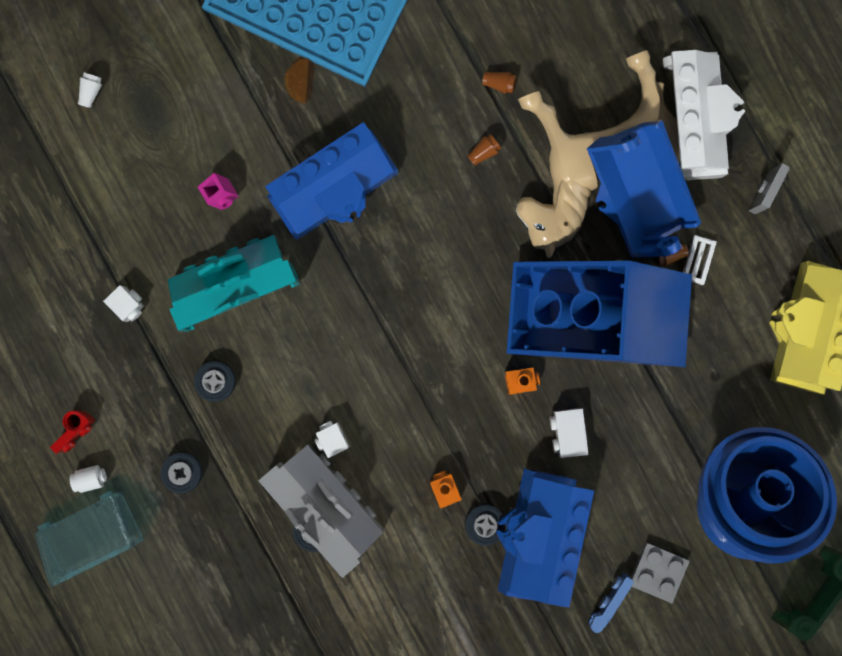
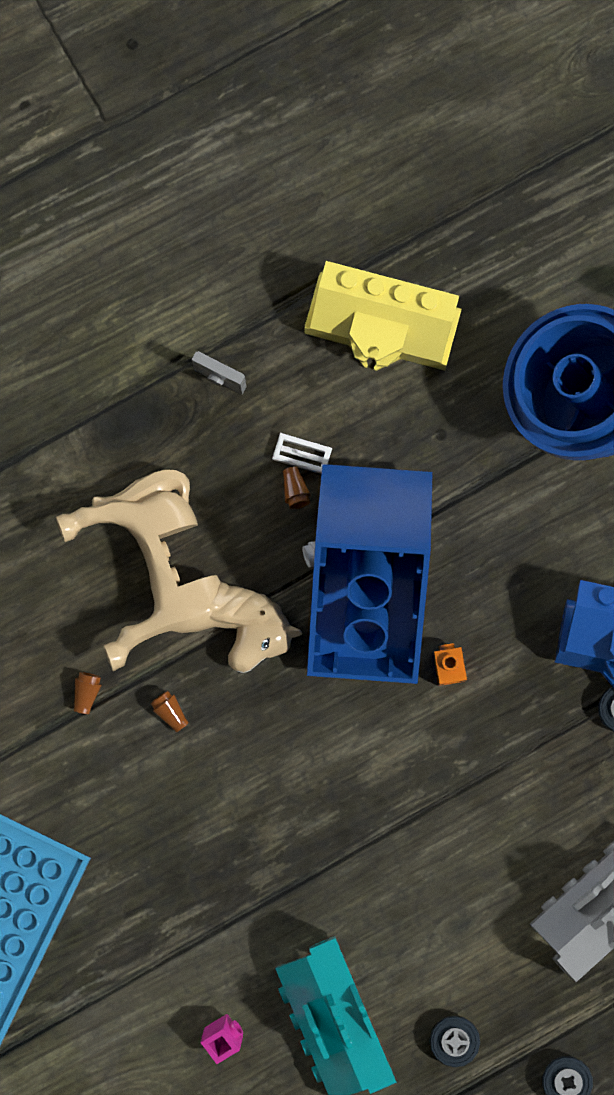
camera: 85 degrees left, 5 degrees down
blue piece [265,122,398,240] -> none
clear orange plate [284,58,309,105] -> none
white brick [315,421,350,458] -> none
orange brick [430,471,462,509] -> none
white brick [550,408,588,458] -> none
blue piece [587,120,701,257] -> none
white piece [663,50,745,181] -> none

